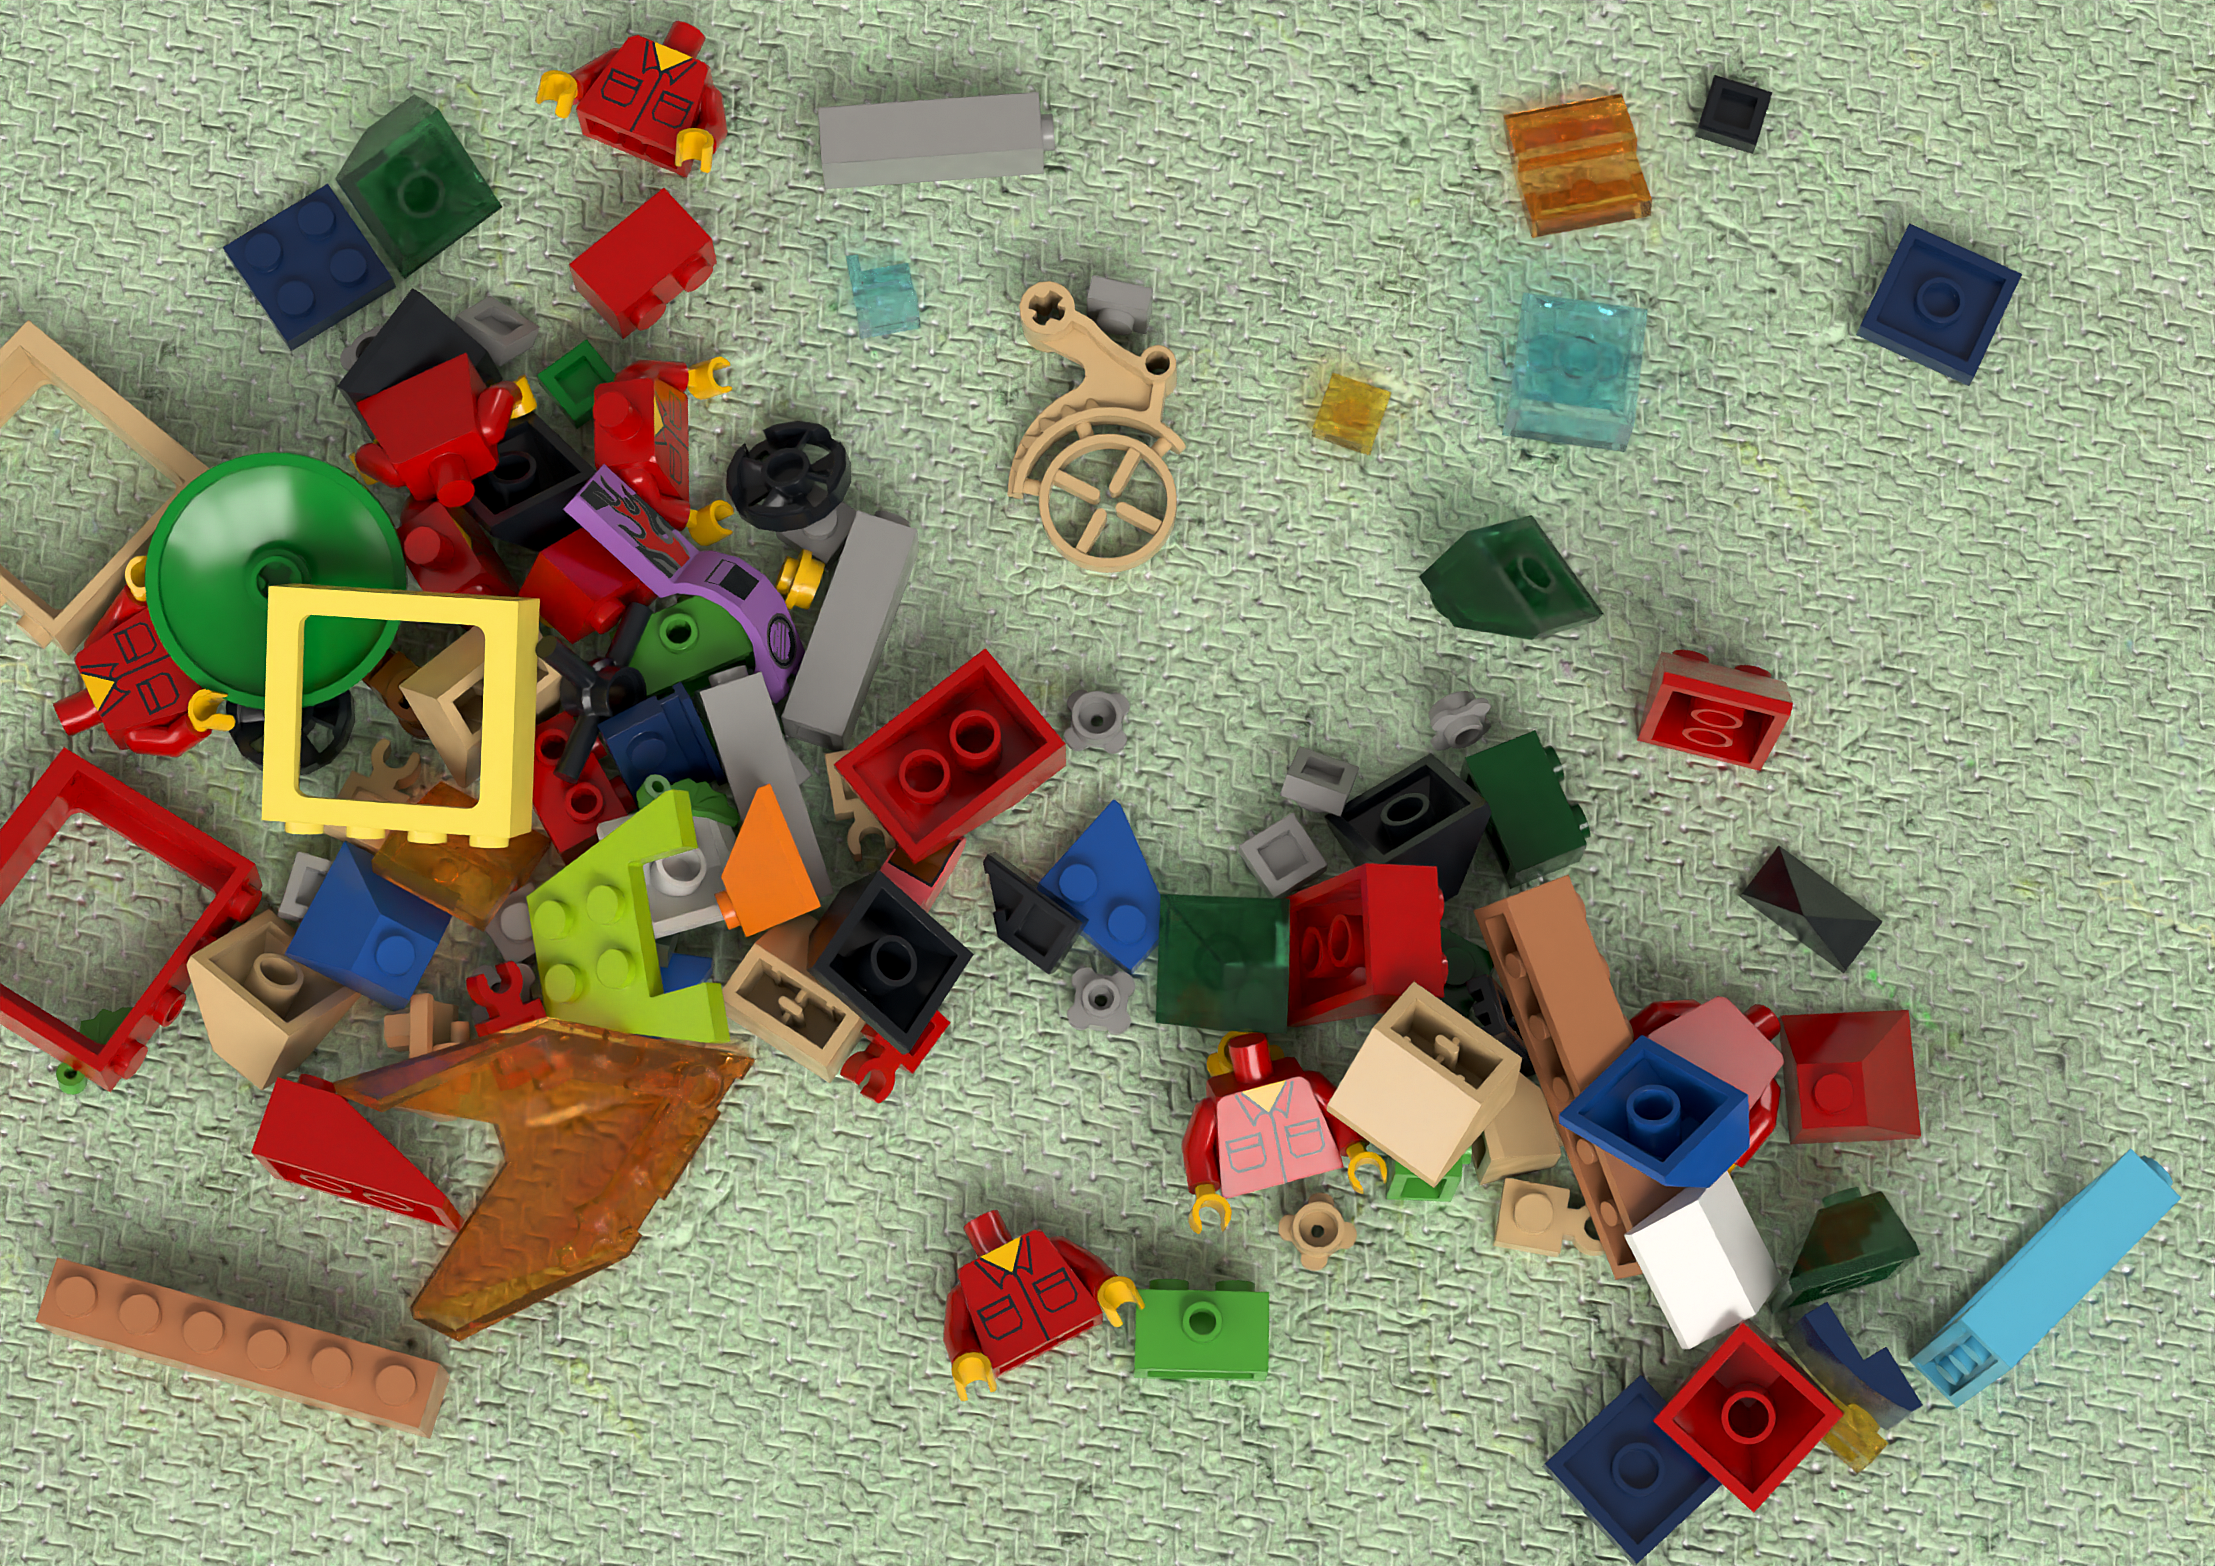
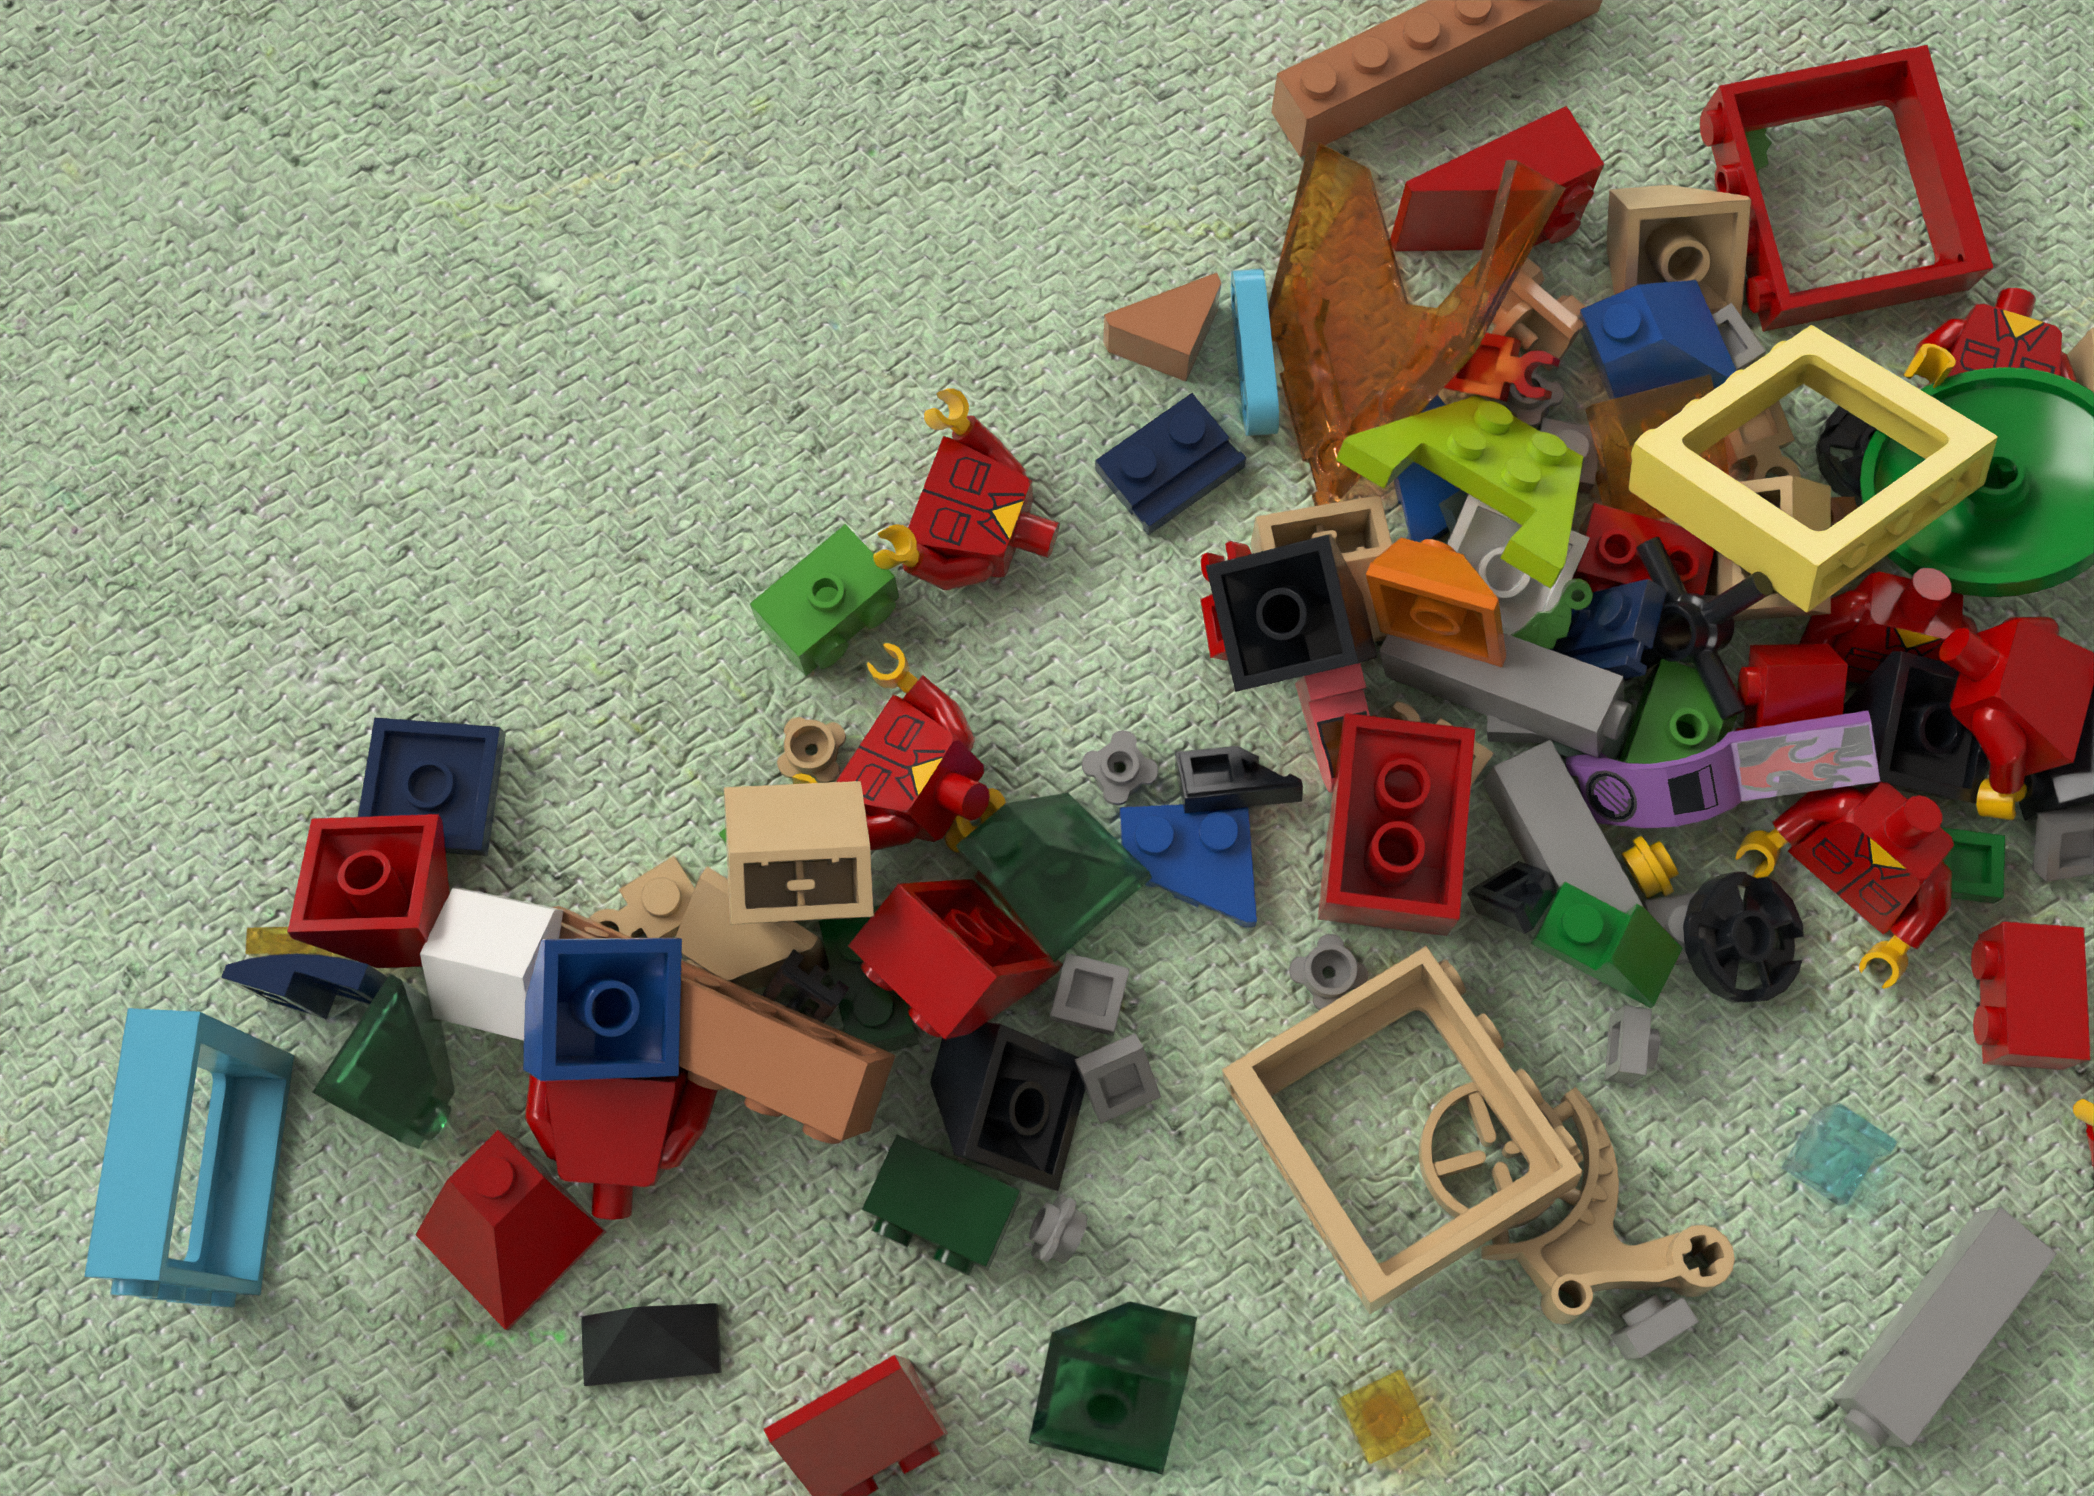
camera: 140 degrees right, 0 degrees up
none -> dark blue plate [1095,393,1246,536]
none -> nougat slope [1103,273,1221,382]
none -> tan piece [1222,946,1583,1314]
none -> medium azure beam [1230,269,1279,436]
none -> black tile [1467,861,1557,934]
none -> green slope [1530,881,1683,1008]
none -> light grey plate [1604,1005,1660,1084]

